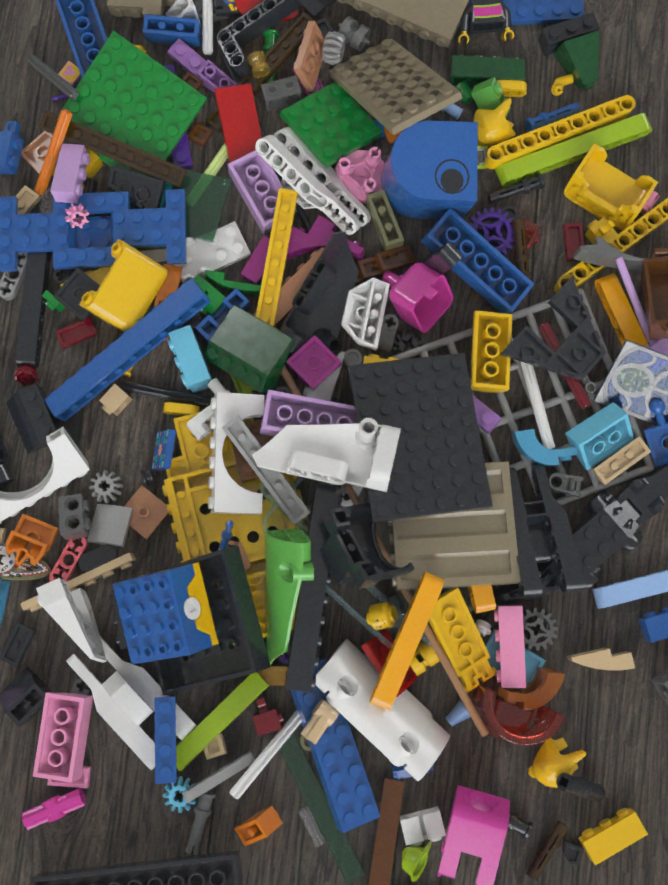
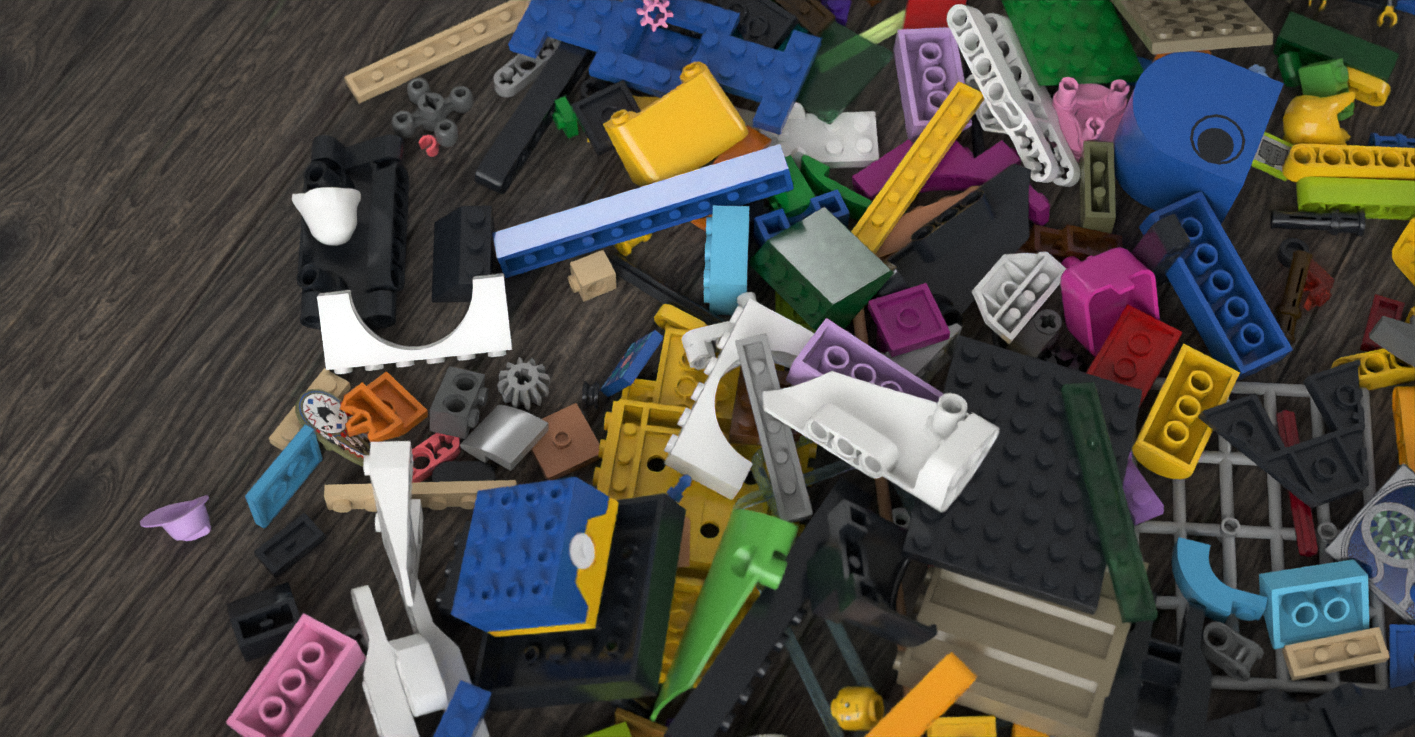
camera: 25 degrees right, 20 degrees down
dark red plate [14,365,39,386] -> none
dark red tile [55,317,98,349] -> none
dark purple gear [468,207,514,256] -> none
white axle [520,361,555,449] -> none
none -> clear green tile [1061,382,1158,623]
none -> red tile [1086,304,1183,409]

